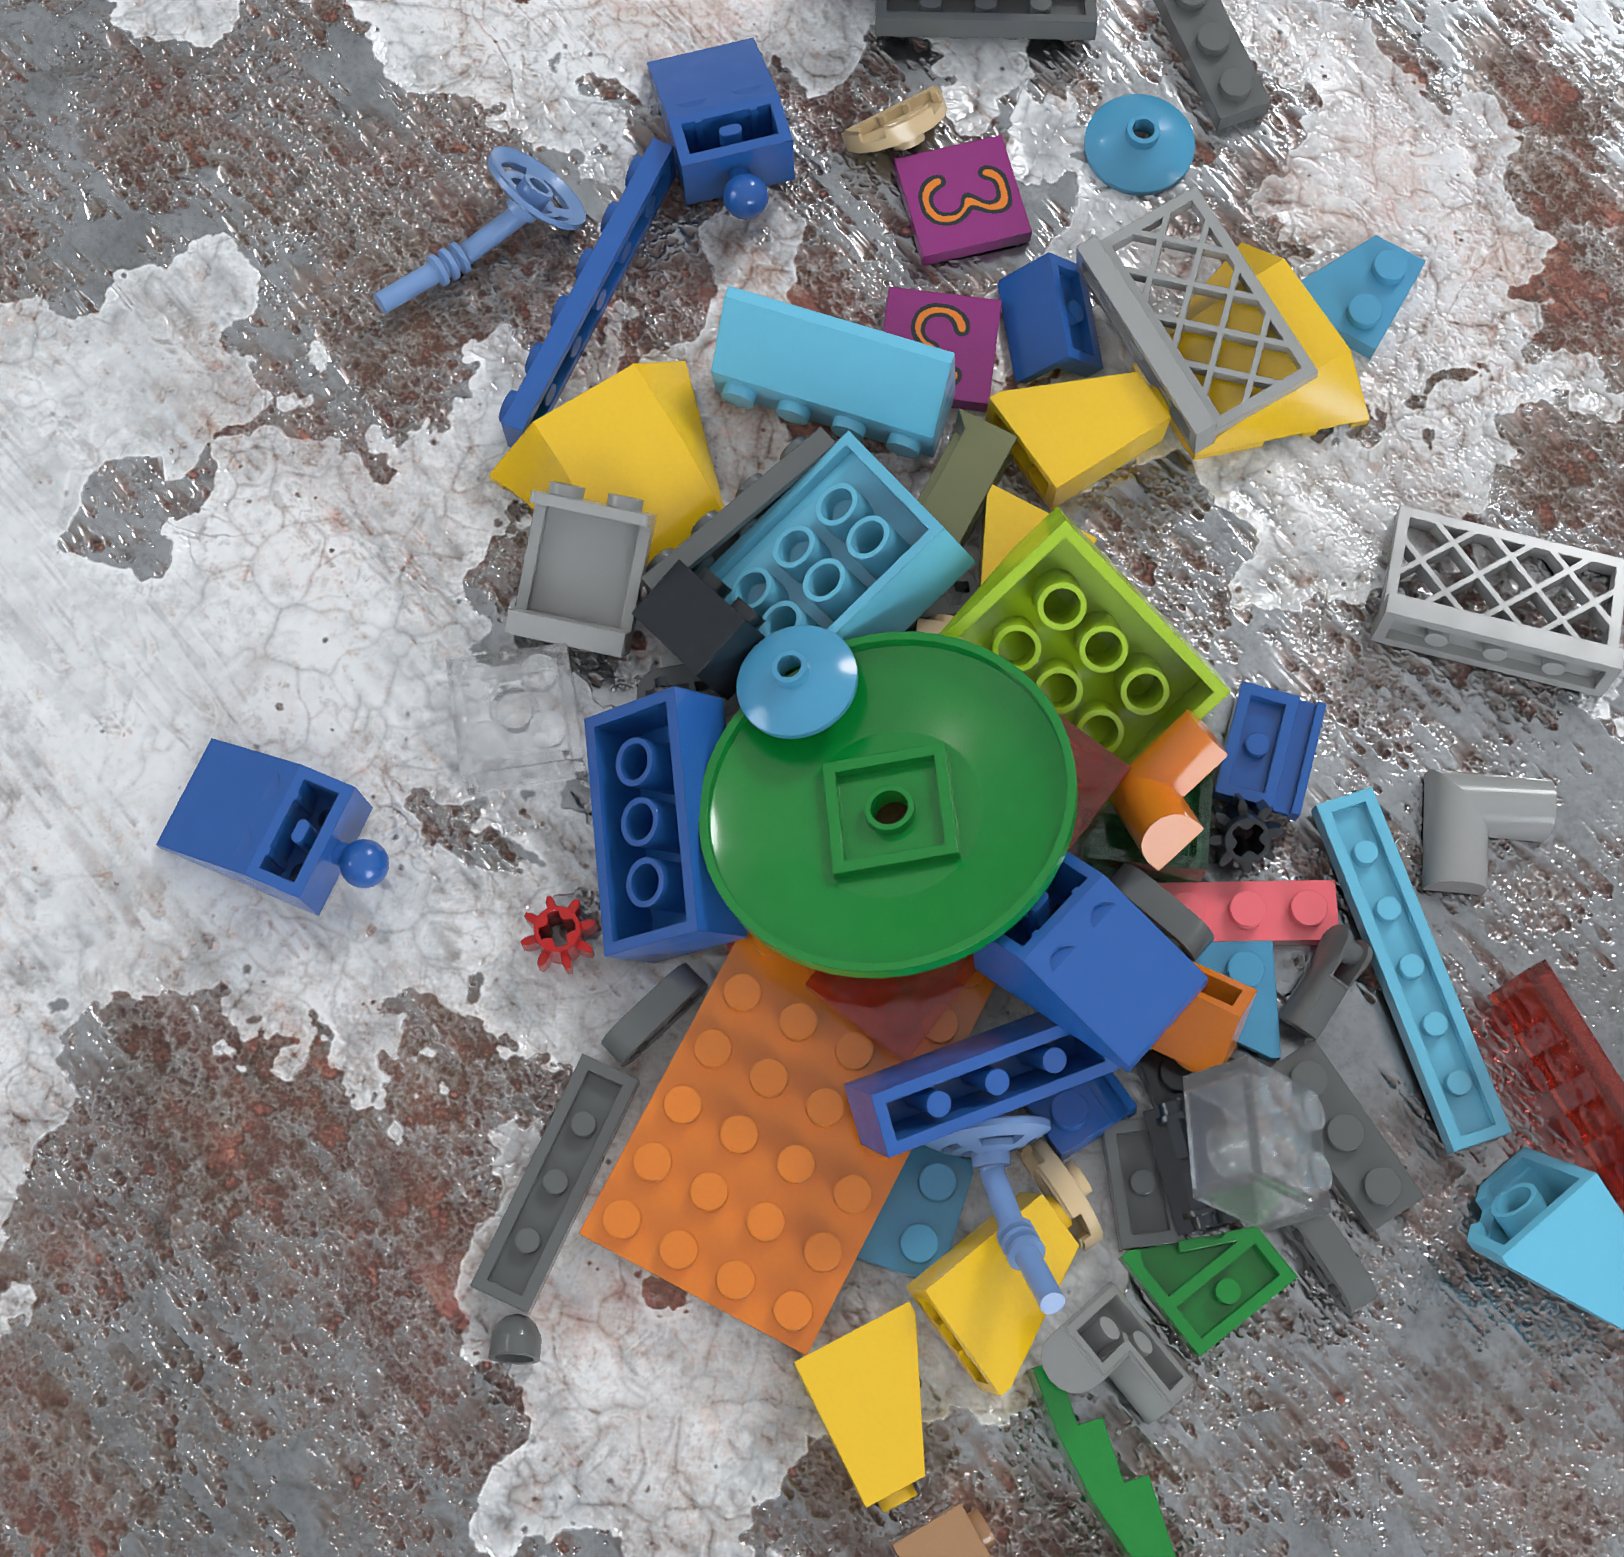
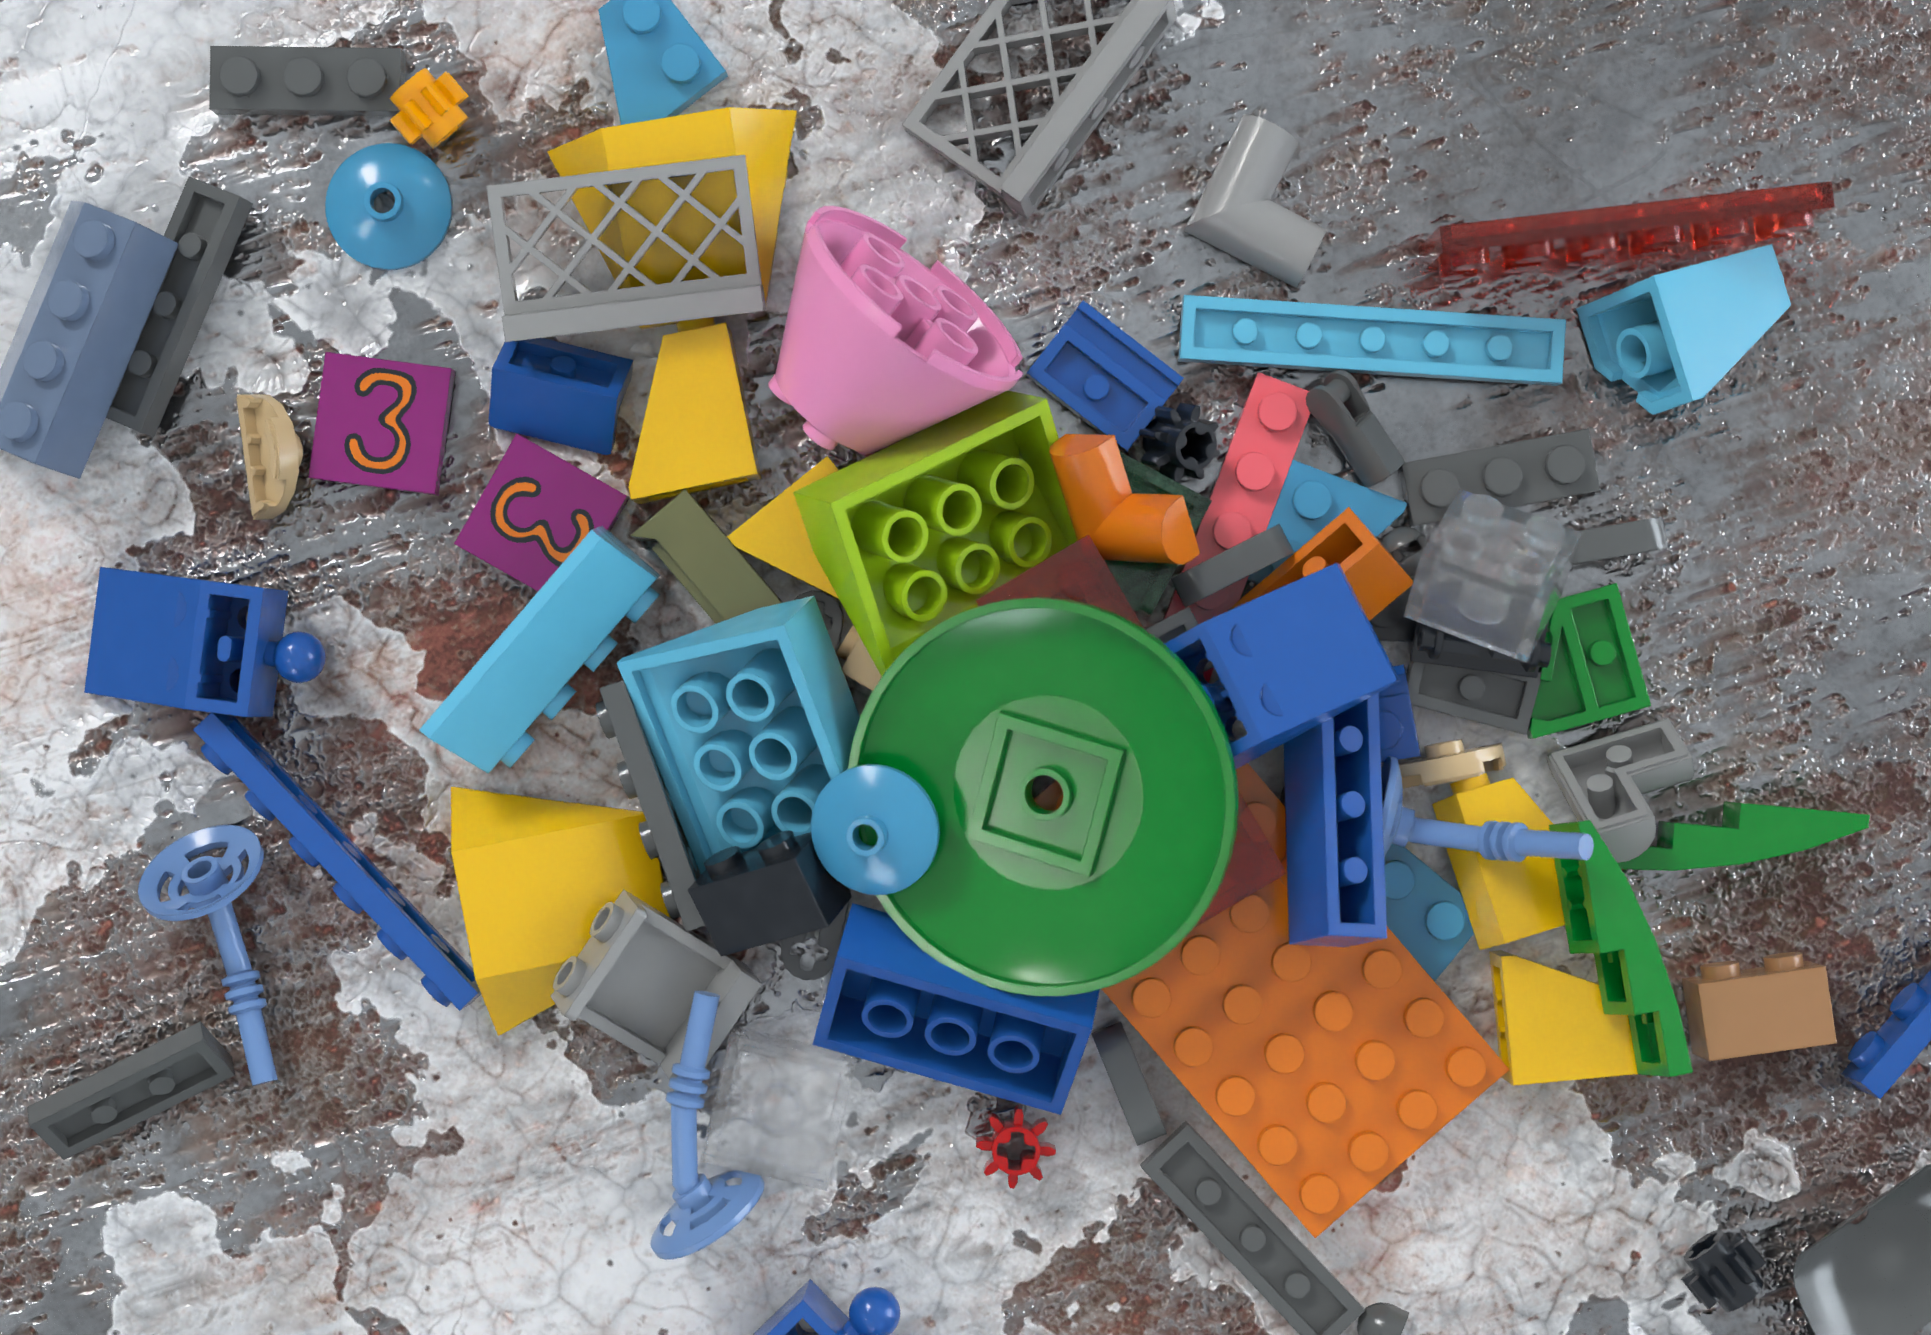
camera: 70 degrees left, 15 degrees up
none -> dark grey plate [27,1021,235,1160]
none -> light orange gear [389,68,469,149]
none -> medium blue dish [650,990,765,1260]
none -> bright pink cone [768,206,1023,457]
none -> green slope [1549,820,1693,1077]

